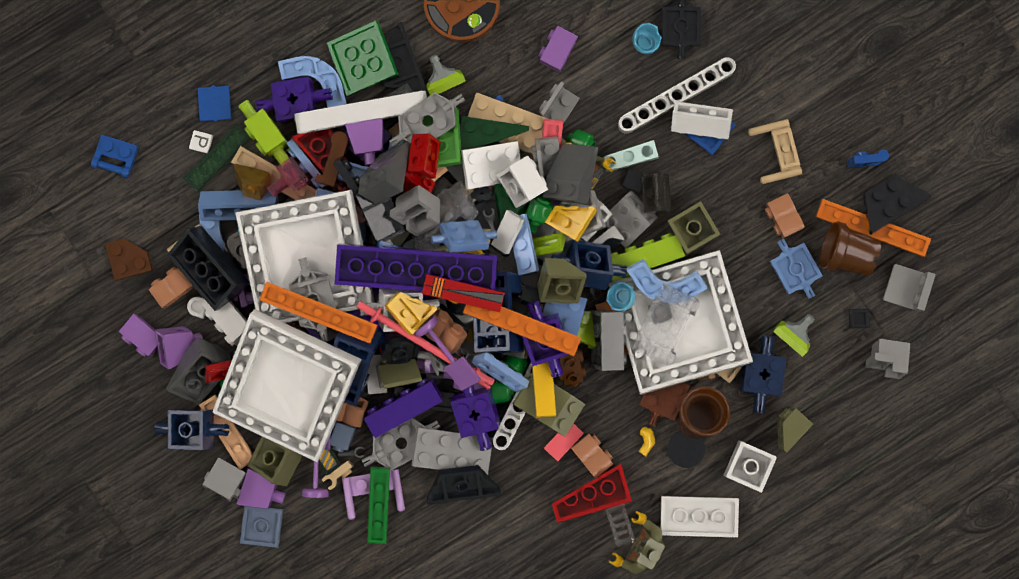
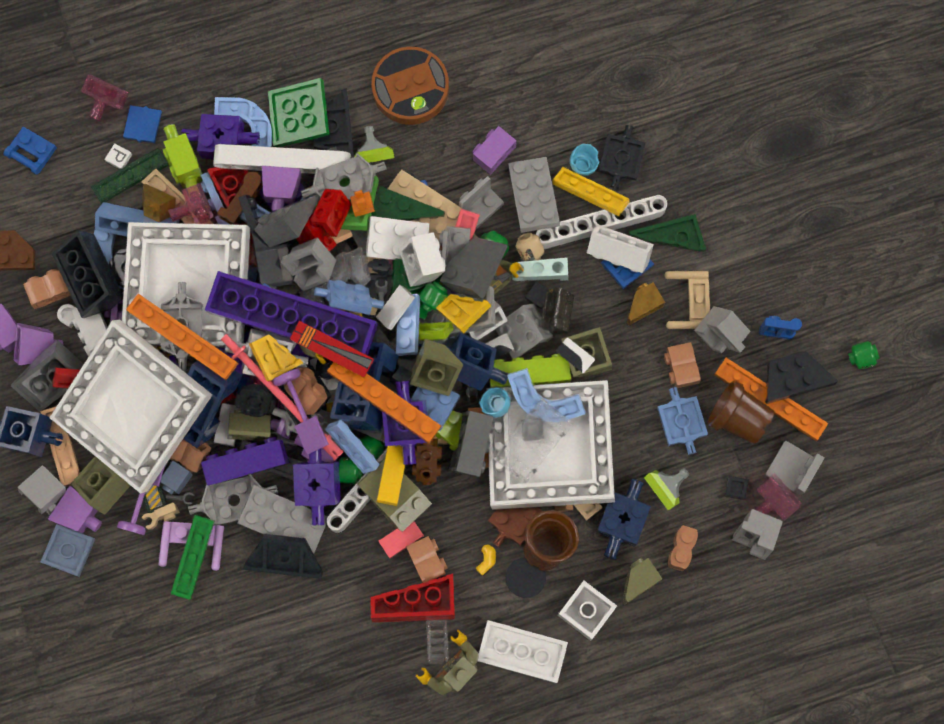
camera: 10 degrees right, 10 degrees down
none -> clear pink brick [81,74,130,121]
none -> orange tile [350,190,375,217]
none -> light grey plate [508,157,560,233]
none -> tan head [516,233,544,261]
none -> yellow tile [552,167,629,216]
none -> sticker [556,338,595,373]
none -> pearl gold slope [627,282,665,325]
none -> dark green wing [629,214,706,252]
none -> nougat brick [668,525,698,571]
none -> light grey plate [694,306,750,353]
none -> clear pink brick [755,473,802,521]
none -> green head [848,341,880,370]

